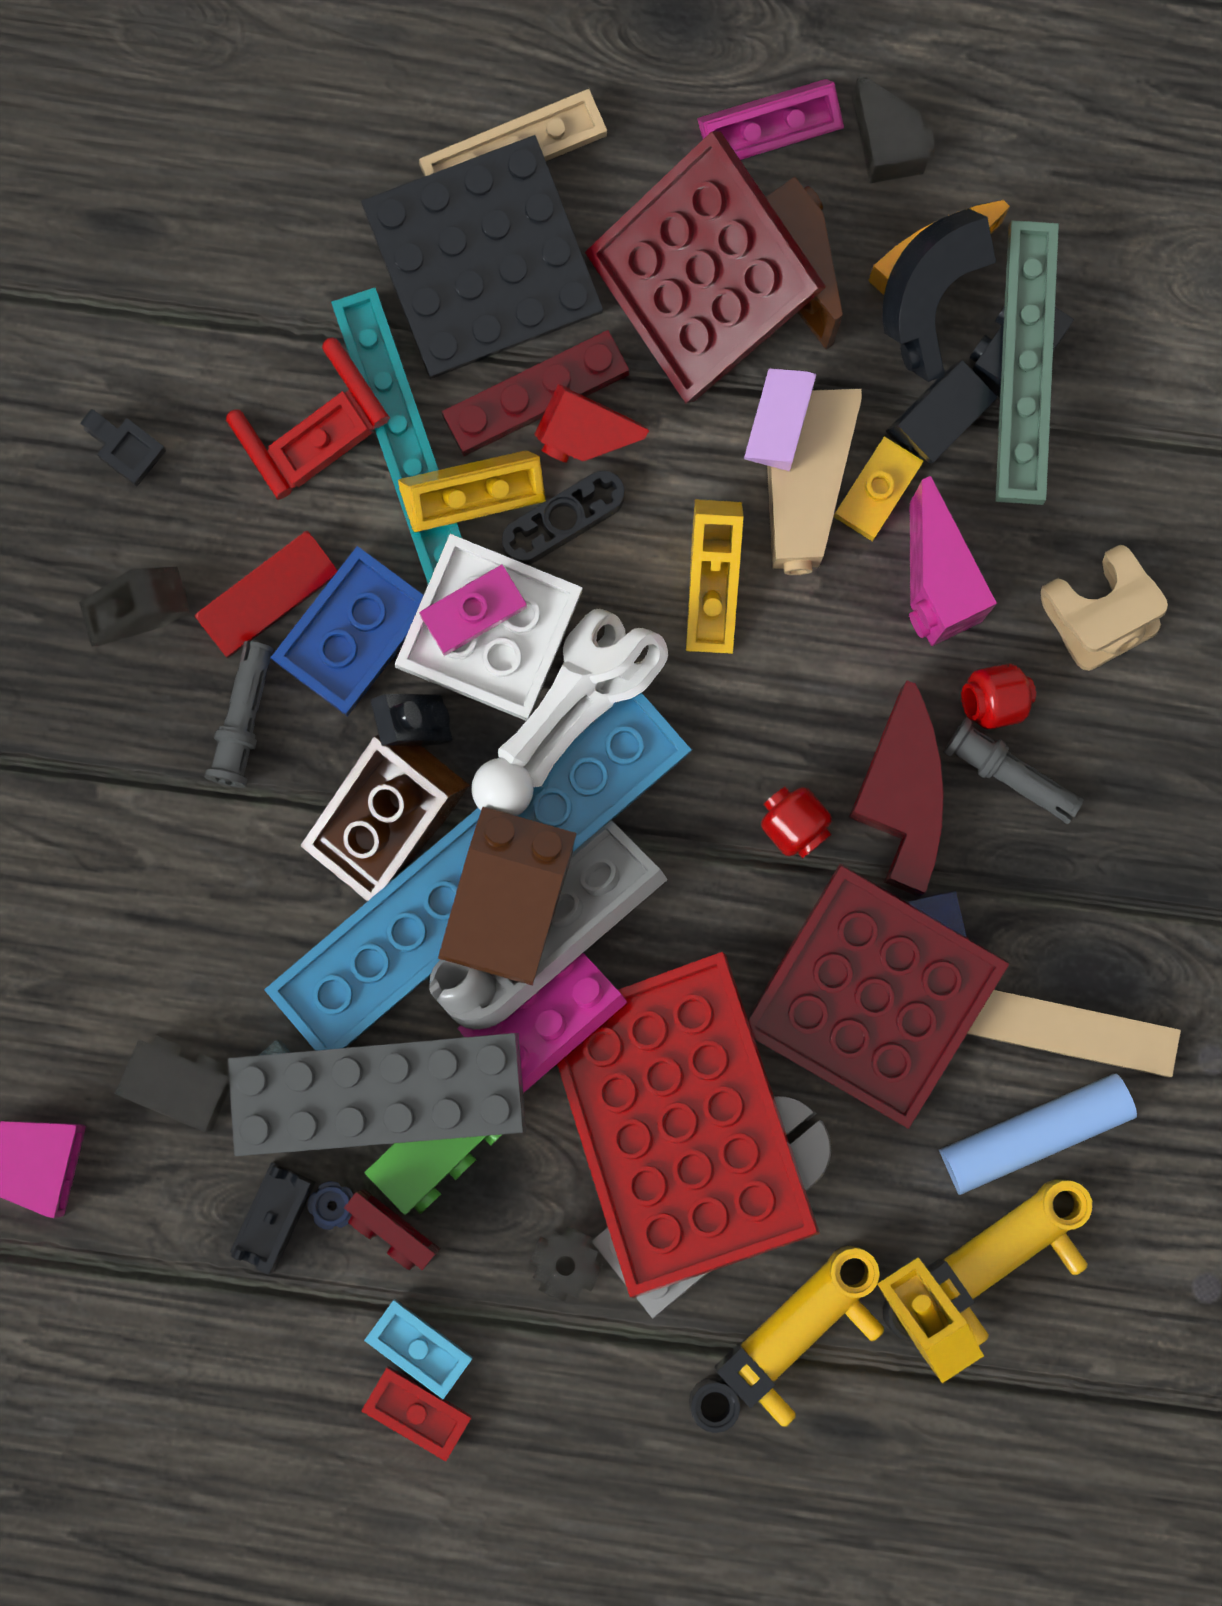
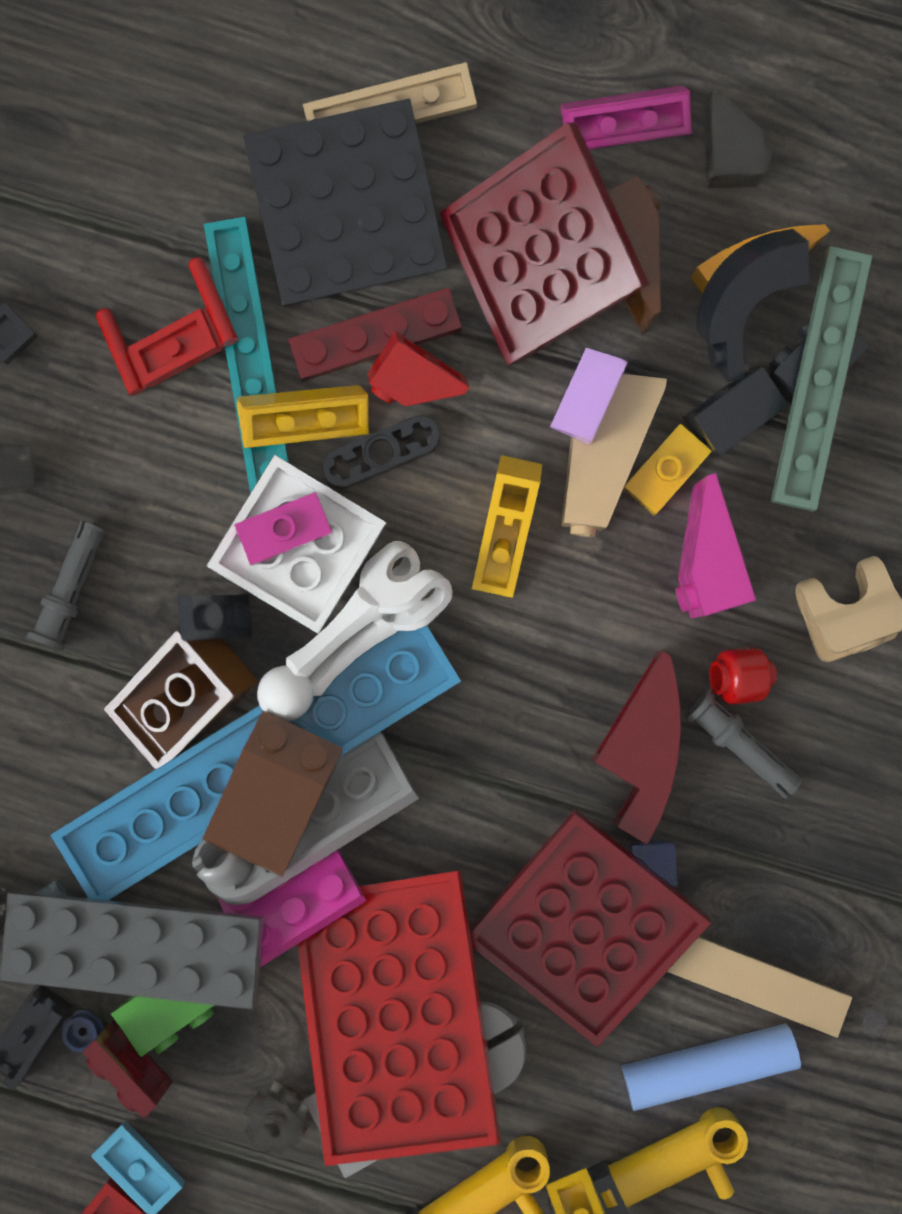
camera: 10 degrees right, 5 degrees up
red slope [195,531,338,658] -> none
blue plate [270,546,424,717] -> none
red head [761,786,832,859] -> none

